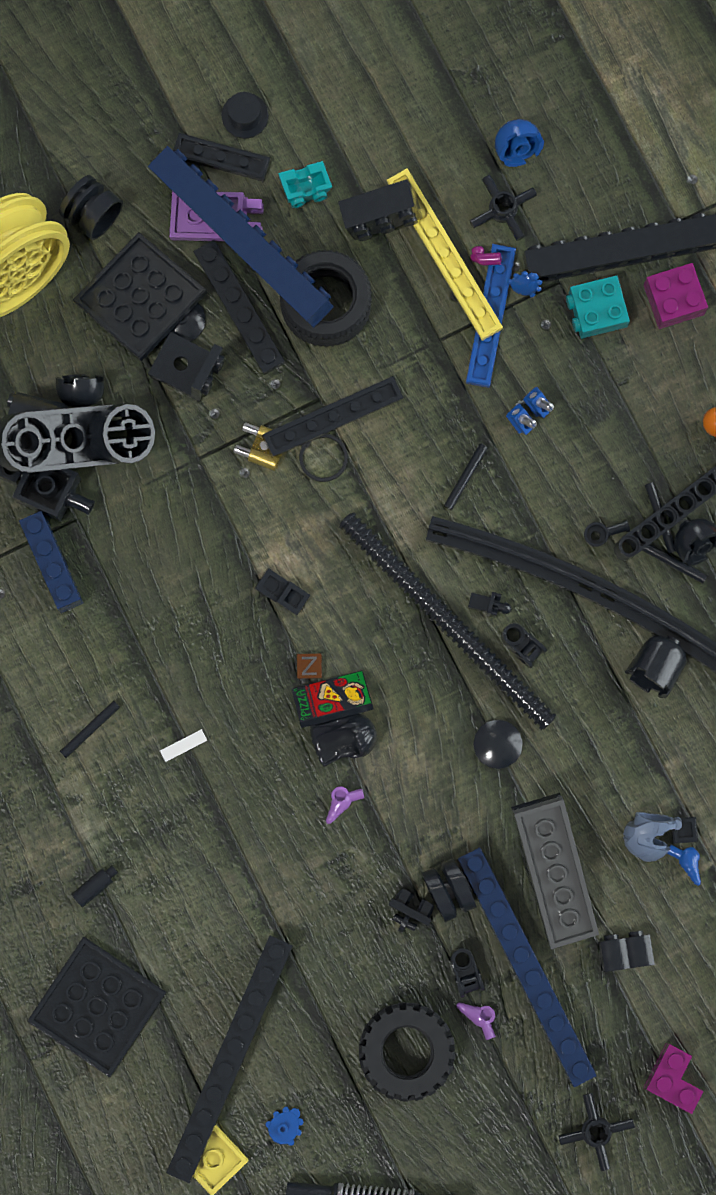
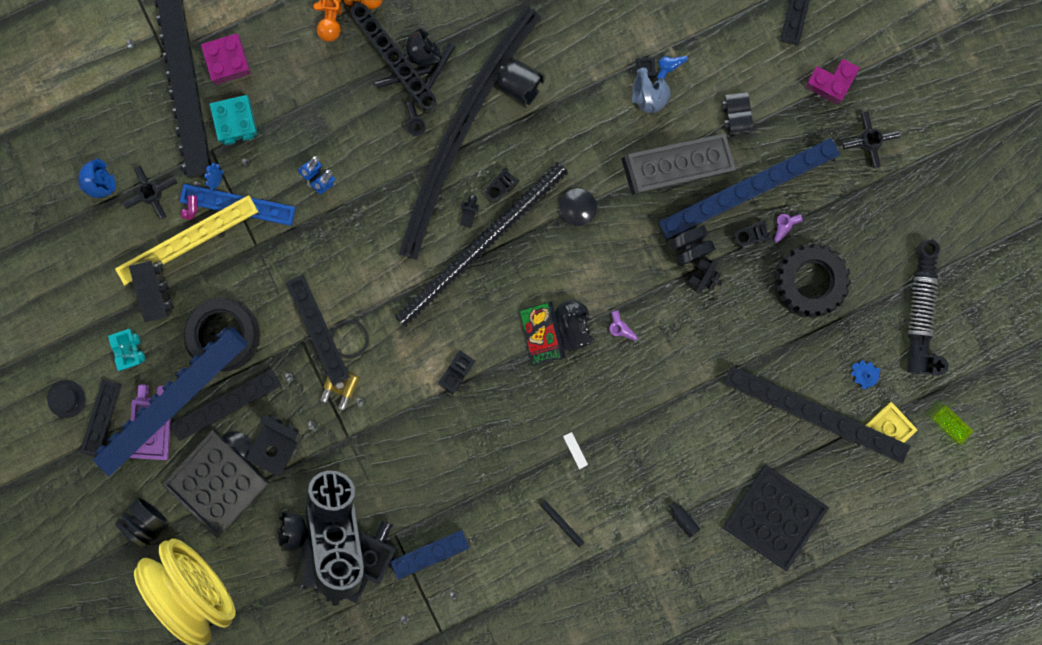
camera: 90 degrees left, 5 degrees up
reddish brown tile [297,653,322,679] -> none
black bar [444,444,488,511] -> none

